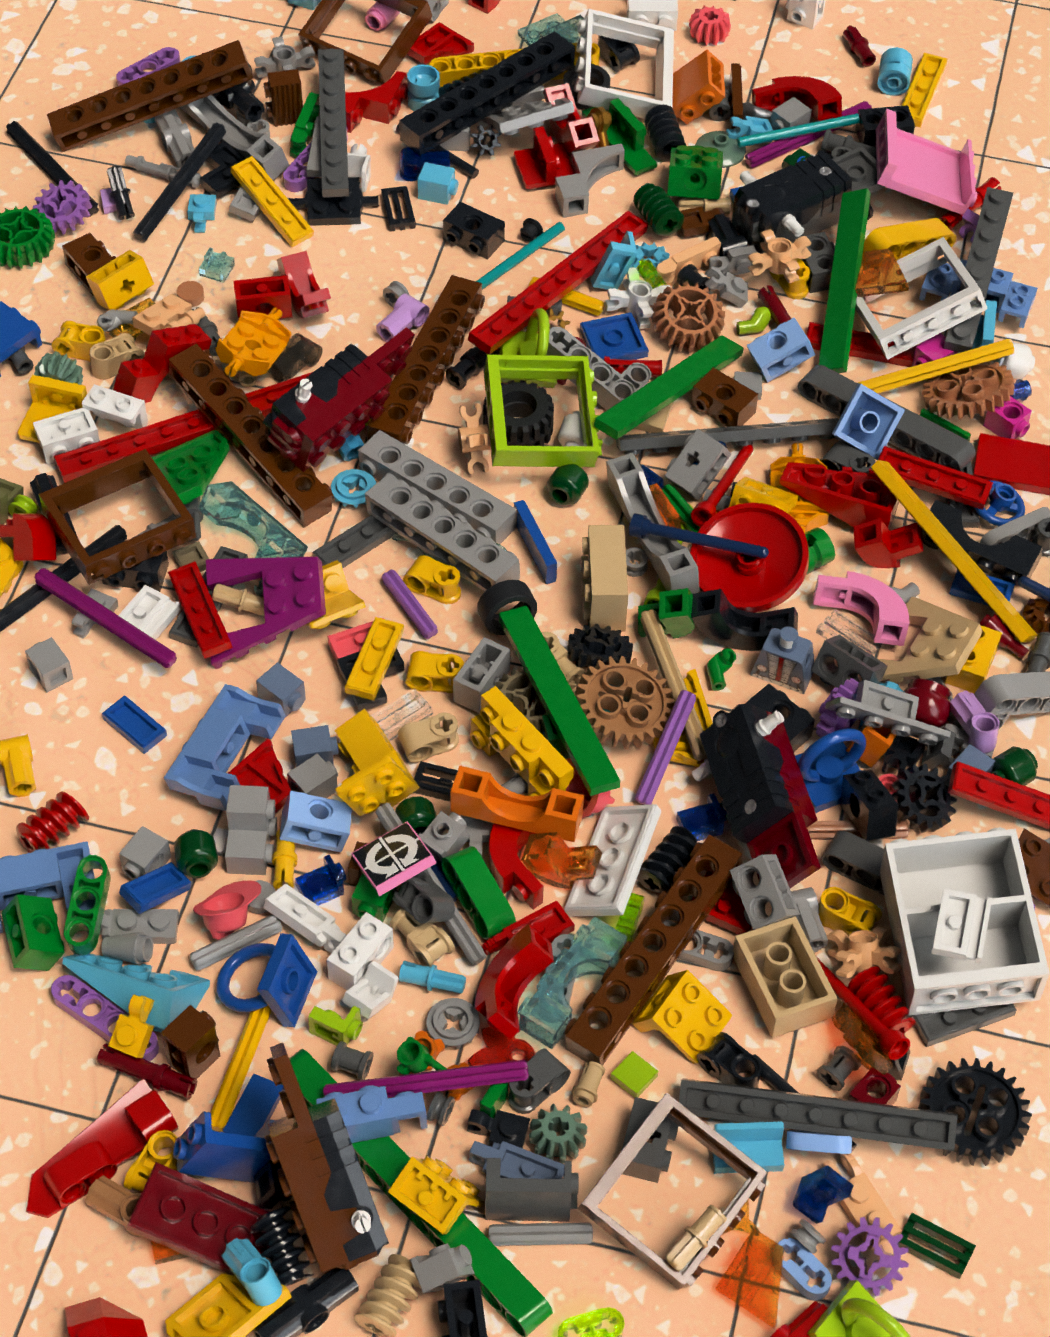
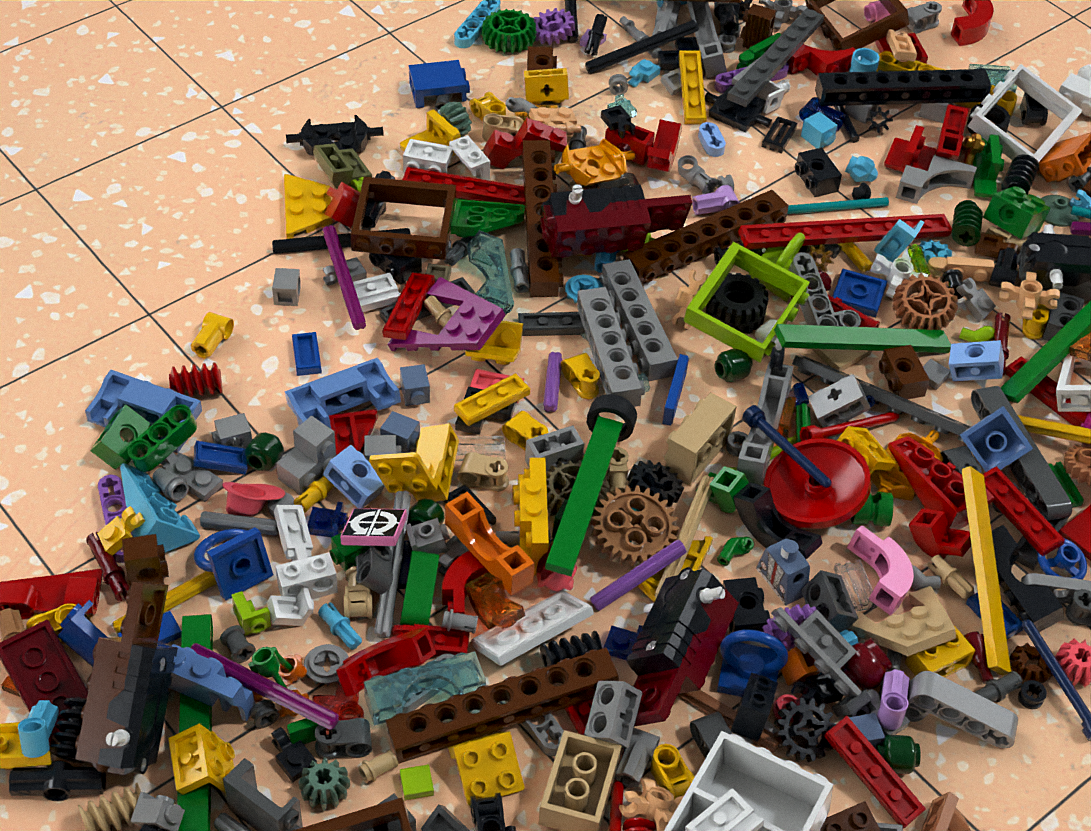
camera: 35 degrees right, 5 degrees down
nougat tile [177,281,204,307] -> none
sand blue hinge [469,1141,564,1179] -> none
light grey plate [483,98,575,136] -> none
clear neon green beam [612,892,645,949] -> none
light grey plate [709,245,756,275] -> none
none -> light grey pin [442,609,478,634]
none -> light grey pin [510,248,530,293]
none -> black plate [601,105,635,139]
none -> light grey bush [609,74,628,96]
none -> light grey connector [678,155,718,194]
none -> light blue beam [698,122,726,157]
none -> black bush [769,347,785,371]
none -> medium azure rock [845,156,878,182]
none -> light nougat hinge [886,29,917,62]
none -> tan axle [928,555,974,599]

